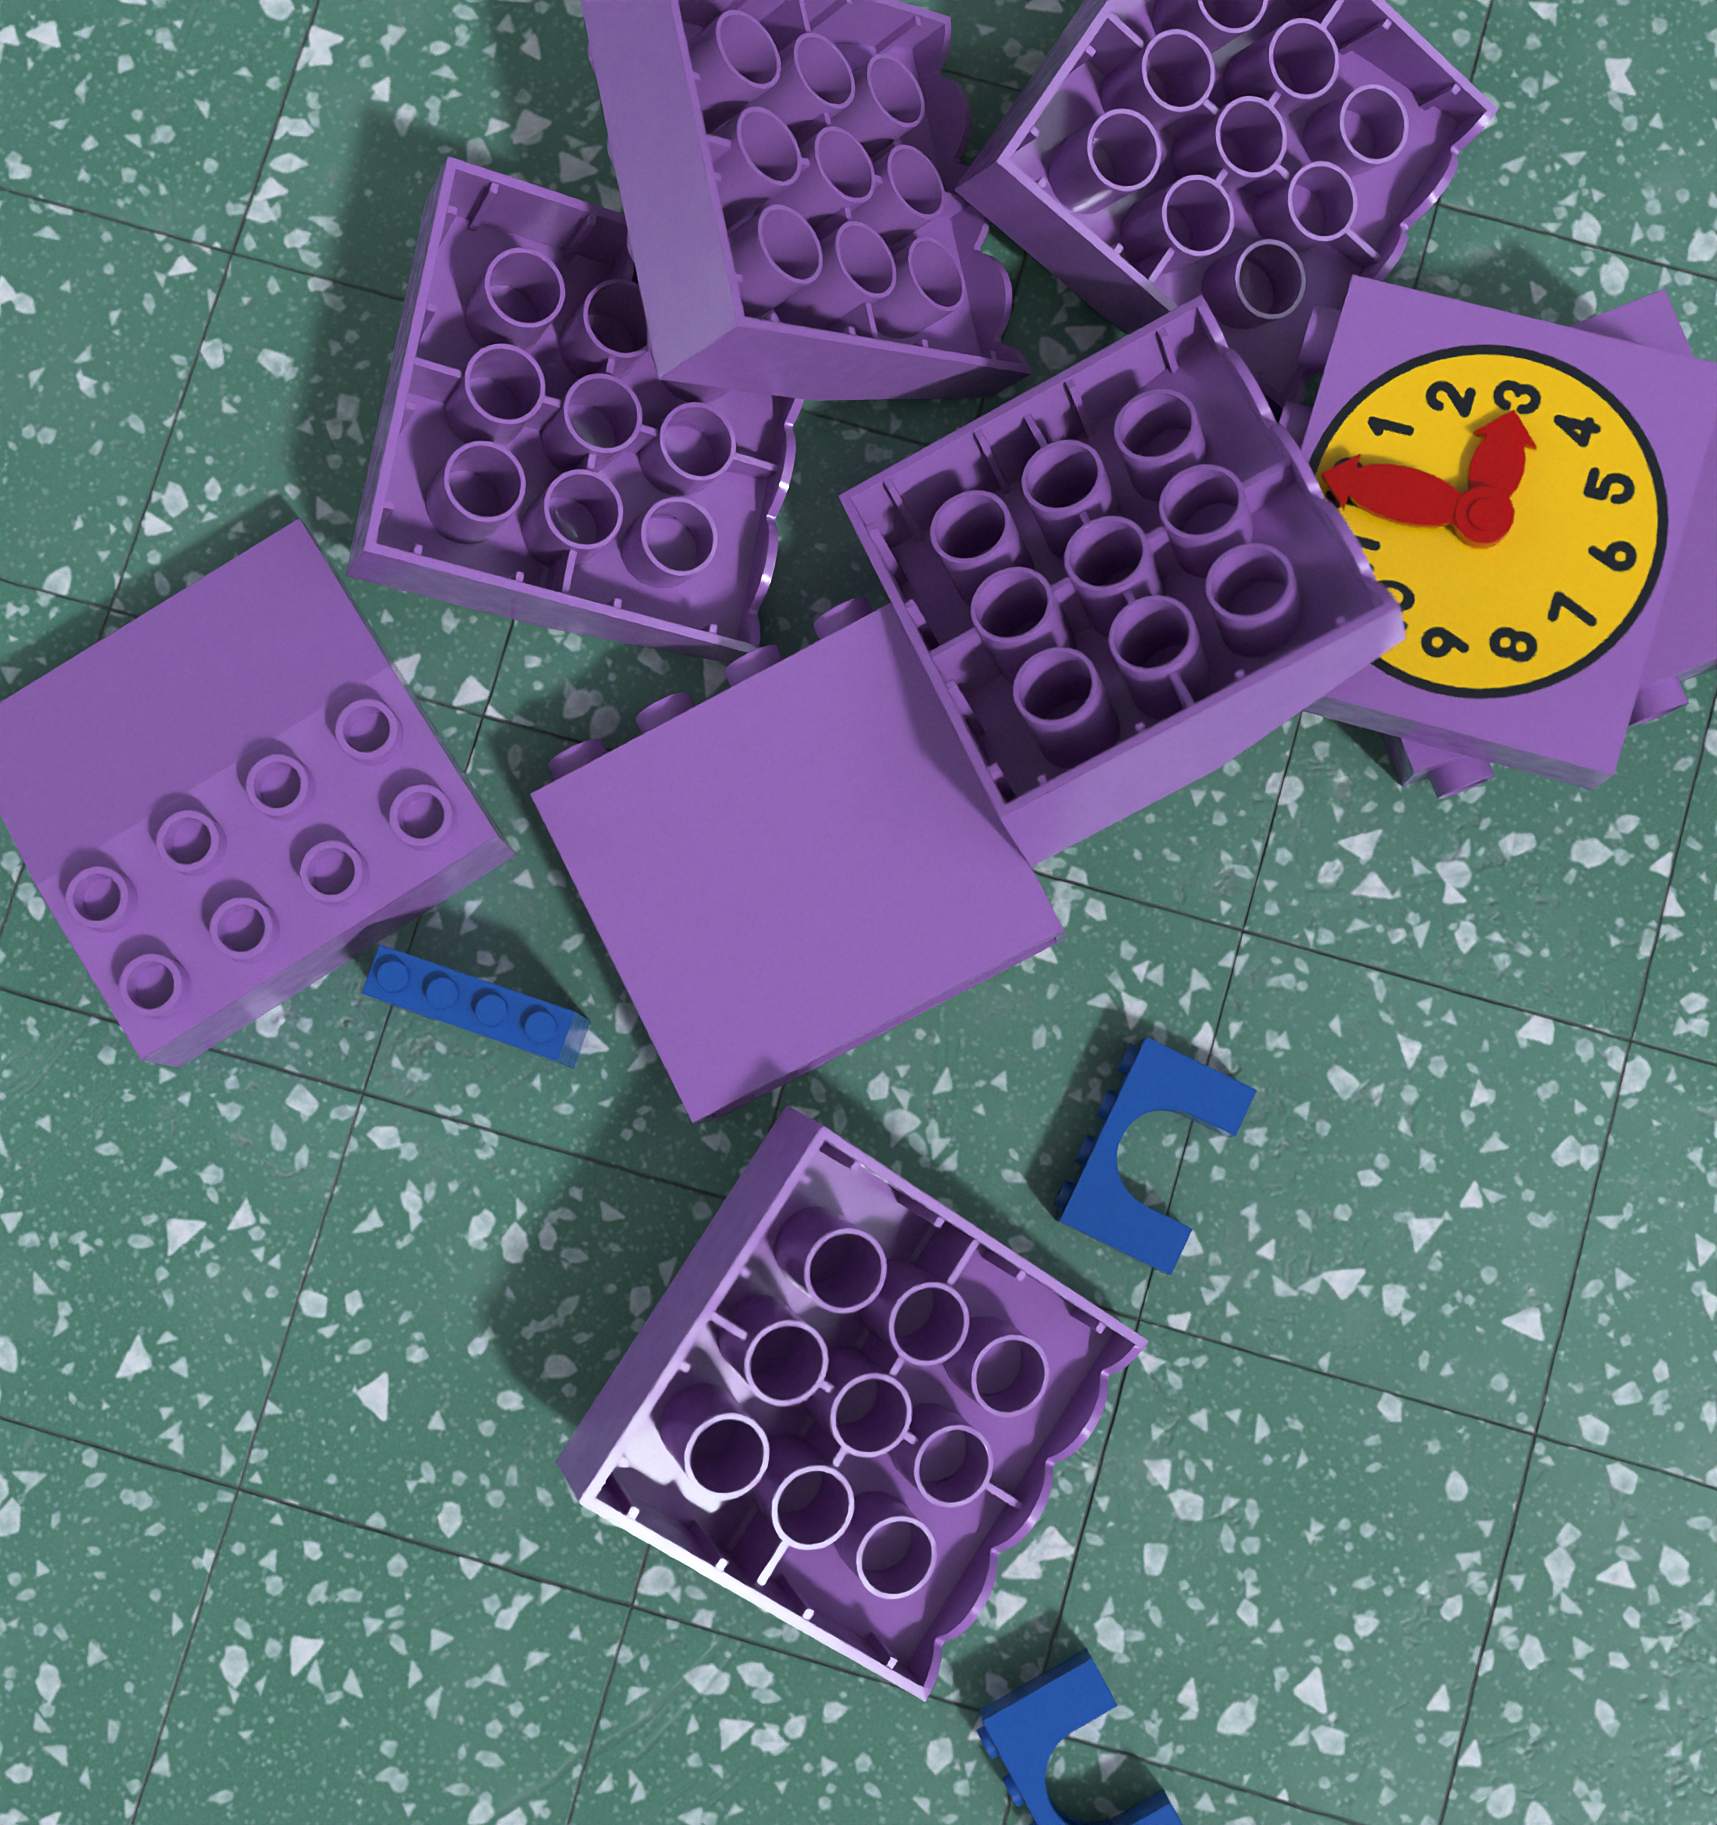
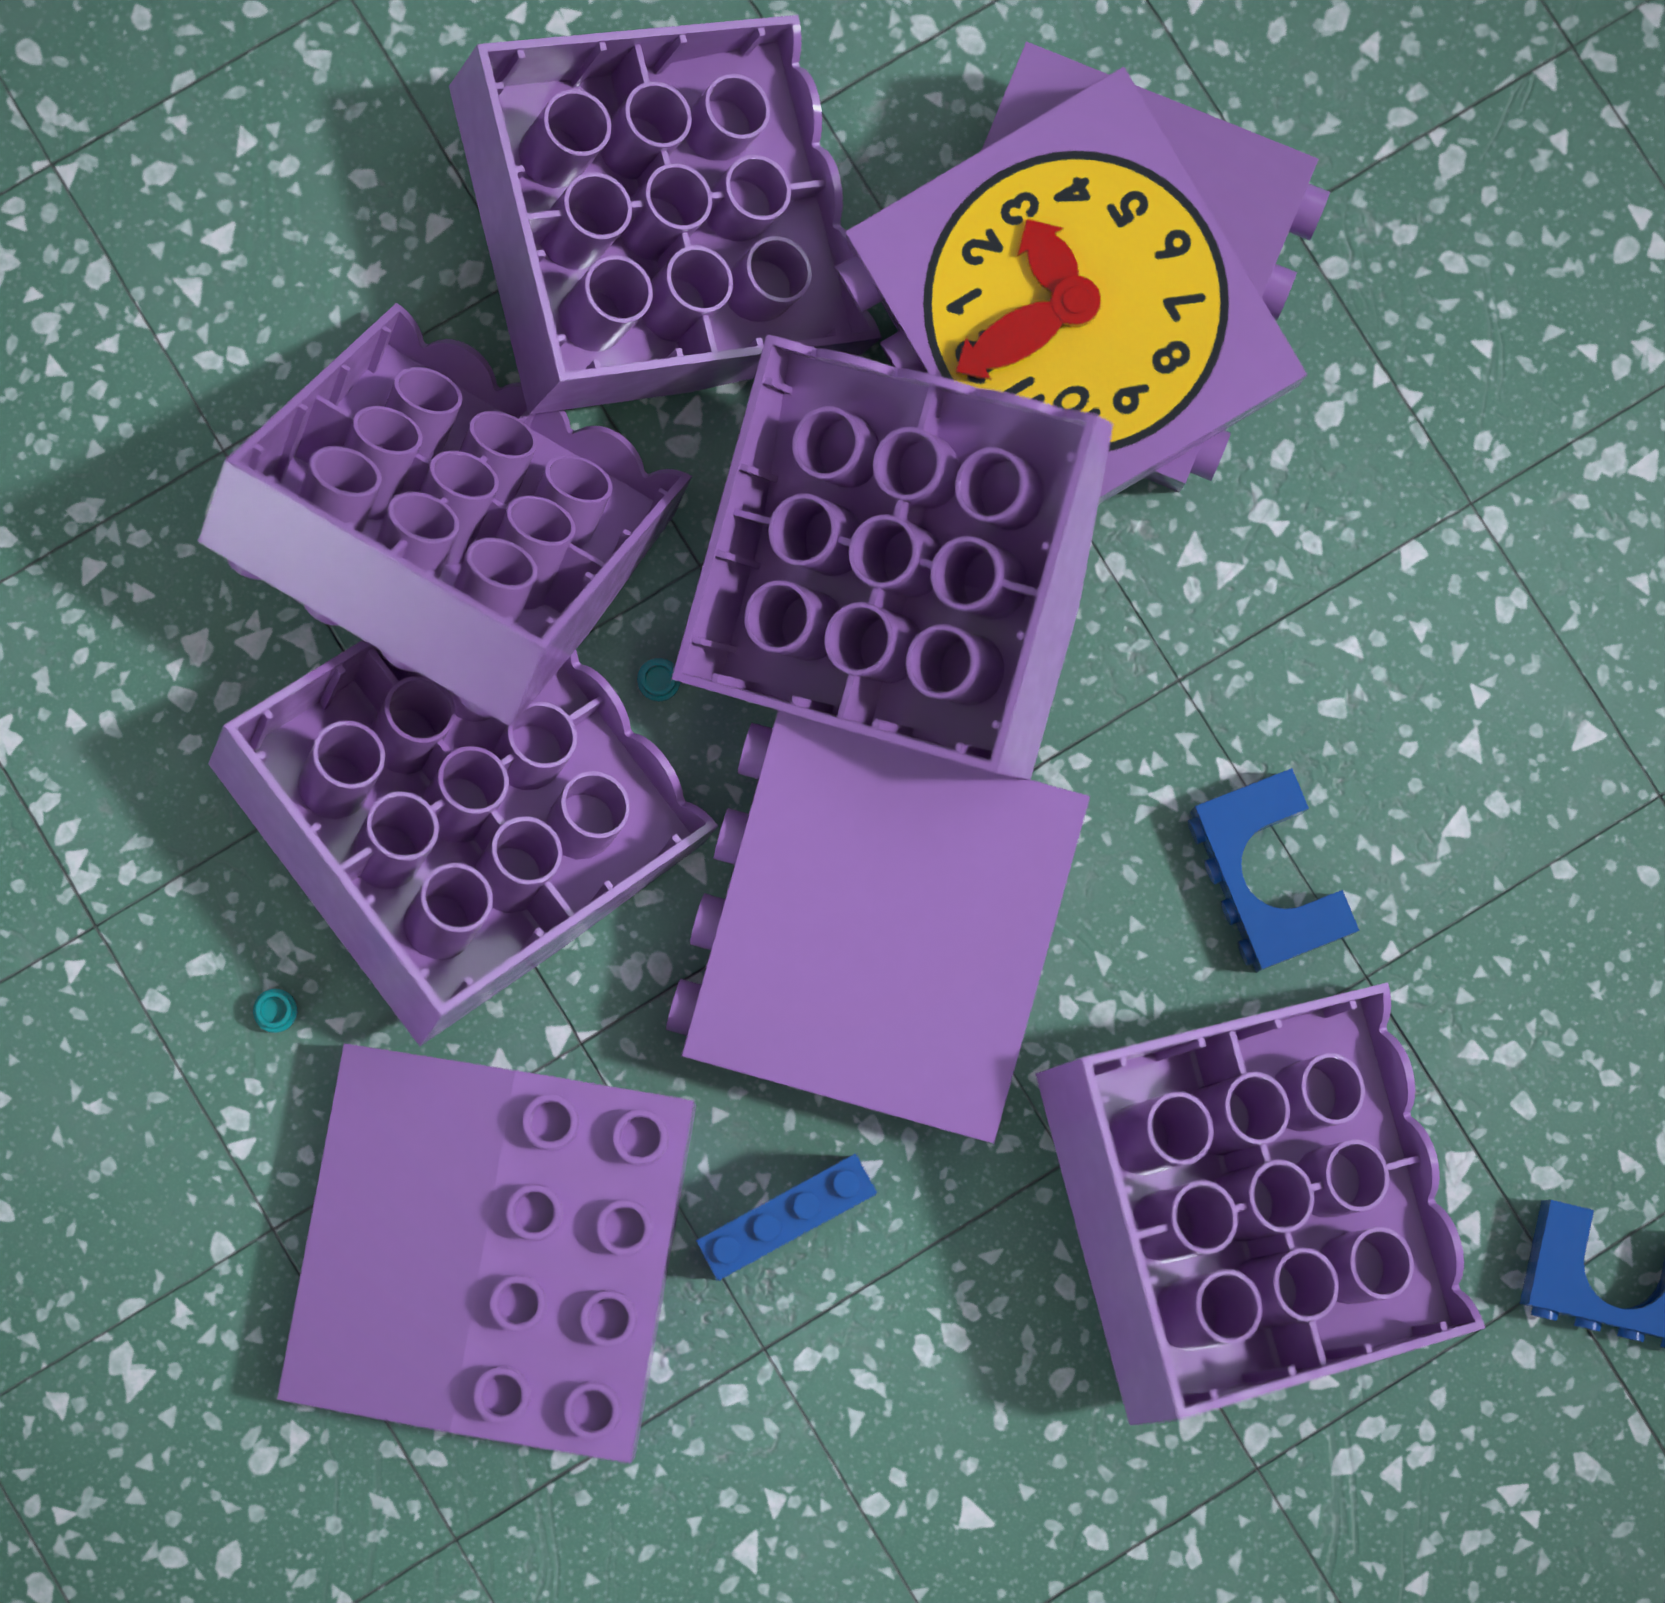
camera: 55 degrees left, 0 degrees up
none -> teal plate [253,989,298,1033]
none -> teal plate [637,658,681,702]

